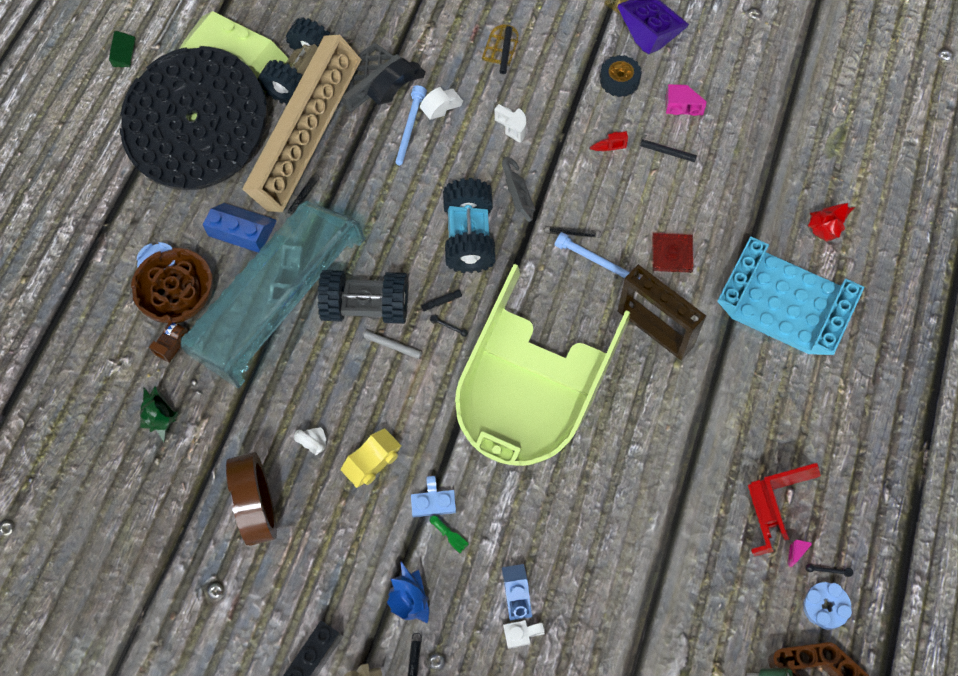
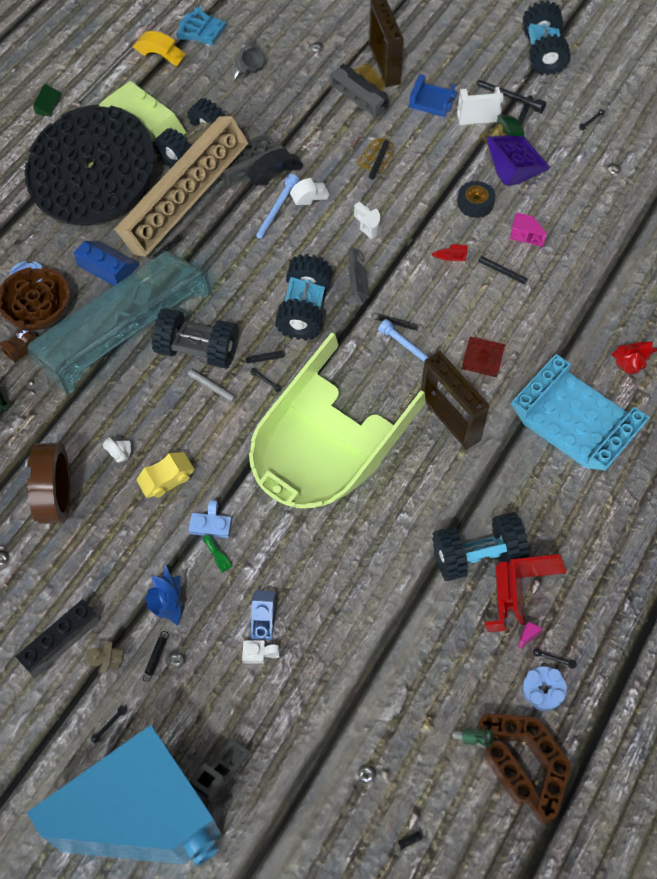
camera: 10 degrees right, 5 degrees down
none -> black plate [432,512,530,582]

